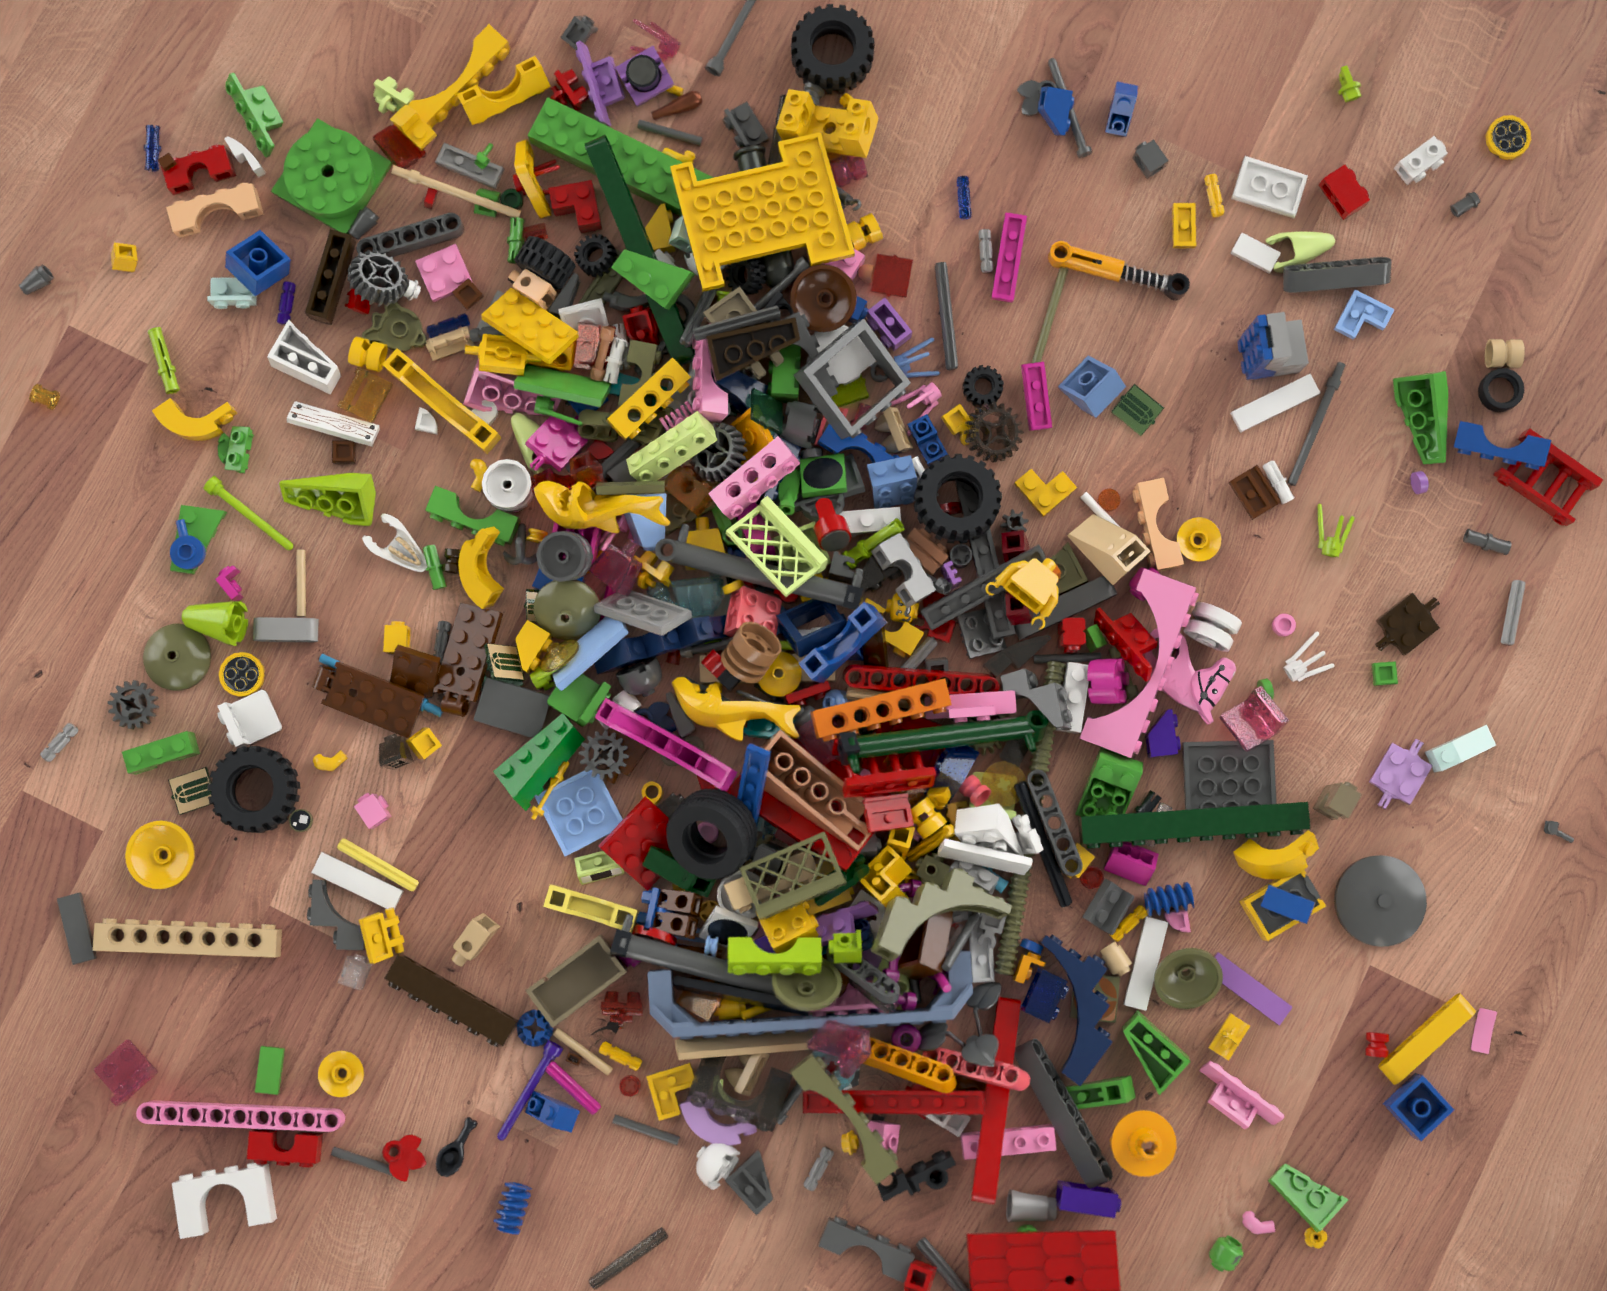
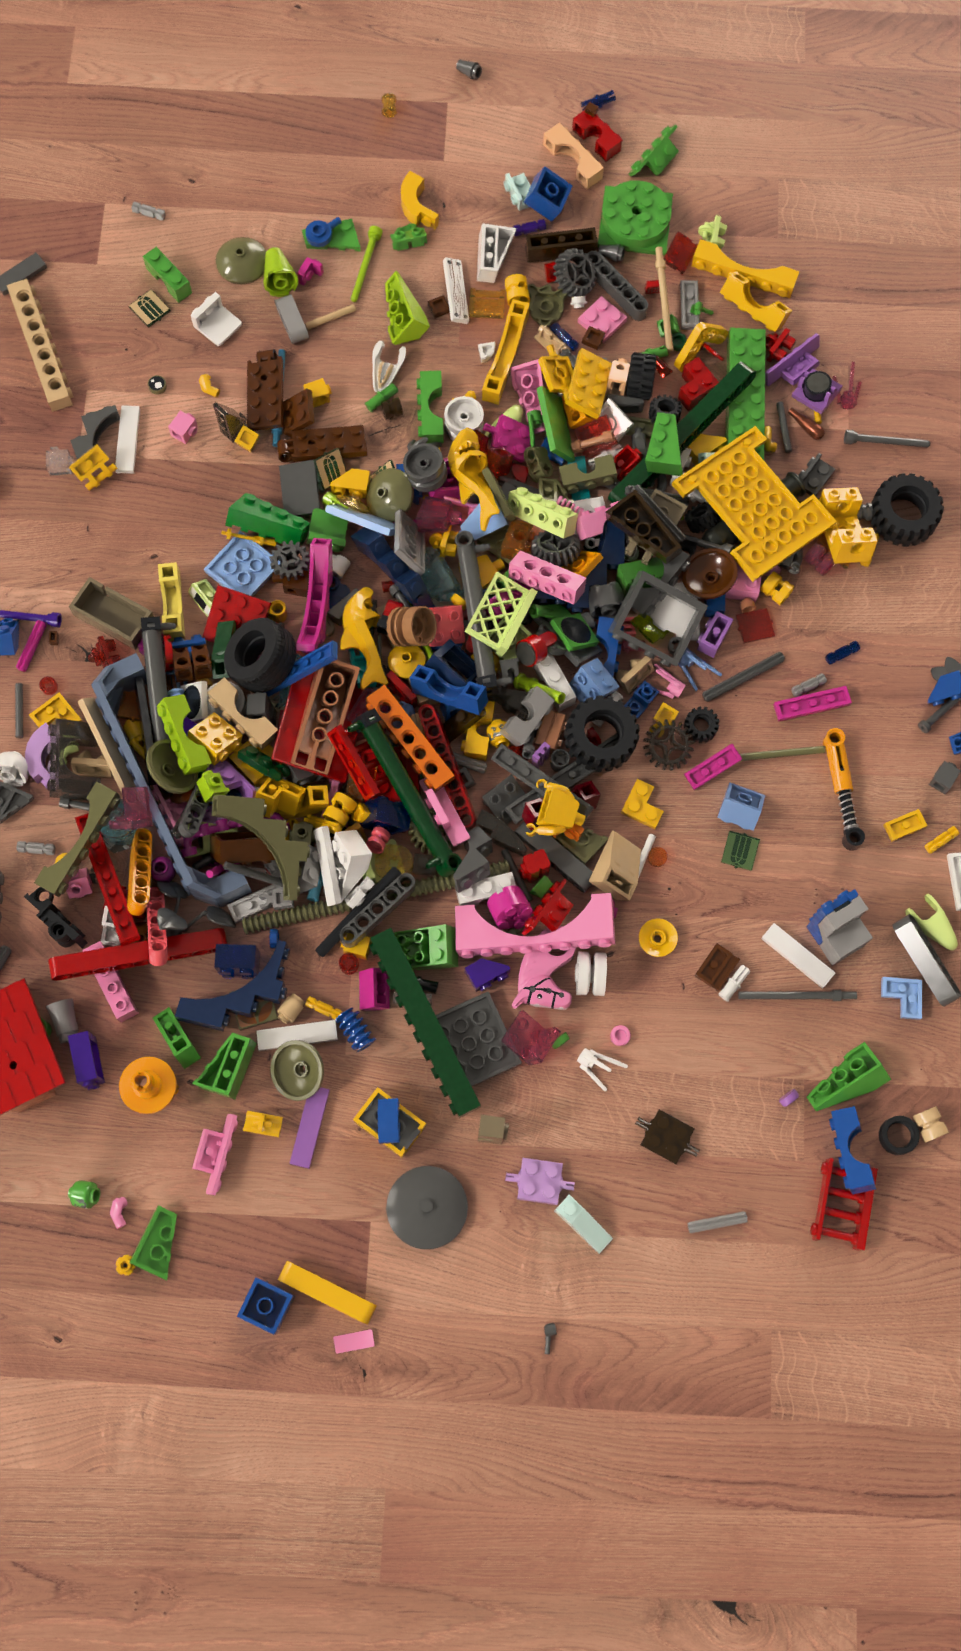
camera: 65 degrees right, 10 degrees down
dark grey gear [107,680,159,730] -> none
yellow slope [111,242,138,272] -> none
yellow dish [125,821,195,889] -> none
lime pin [148,327,180,394] -> none
black tyre [207,746,301,833] -> none
tile [219,652,265,697] -> none
white slope [224,136,266,178] -> none
light yellow axle [337,839,419,891] -> none
dark brown brick [384,954,519,1048] -> none
yellow slope [390,104,437,151] -> none
dark grey axle [433,621,451,665] -> none
tan torso [451,913,501,966] -> none
yellow arch [458,526,504,609] -> none
white tile [472,400,498,426] -> none
blue gear [516,1010,553,1047] -> none
tan bar [553,1028,613,1076] -> none
dark grey bracket [560,15,598,50] -> none
yellow axle [599,1041,642,1071] -> none
white pin [603,337,627,384] -> none
yellow brick [606,357,691,440] -> none
dark grey cylinder [616,657,662,697] -> none
olive fence [739,832,847,920] -> none
clear green piece [751,388,783,435] -> none
plate [862,793,914,833] -> none
red plate [914,614,956,644] -> none
dark grey gear [1000,509,1029,532] -> none
light orange bracket [1012,952,1045,984] -> none
dark grey beam [1014,1039,1113,1189] -> none
dark grey bracket [1083,878,1135,935] -> none
light nougat arch [1133,478,1184,572] -> none
bright pink tile [1163,910,1191,932] -> none
white tile [1230,233,1281,274] -> none
yellow arch [1233,830,1319,879] -> none
lime plant [1317,504,1355,557] -> none
red wheel [1365,1032,1390,1058] -> none
bright green tile [1372,661,1398,686] -> none
dark grey pin [1463,529,1512,555] -> none

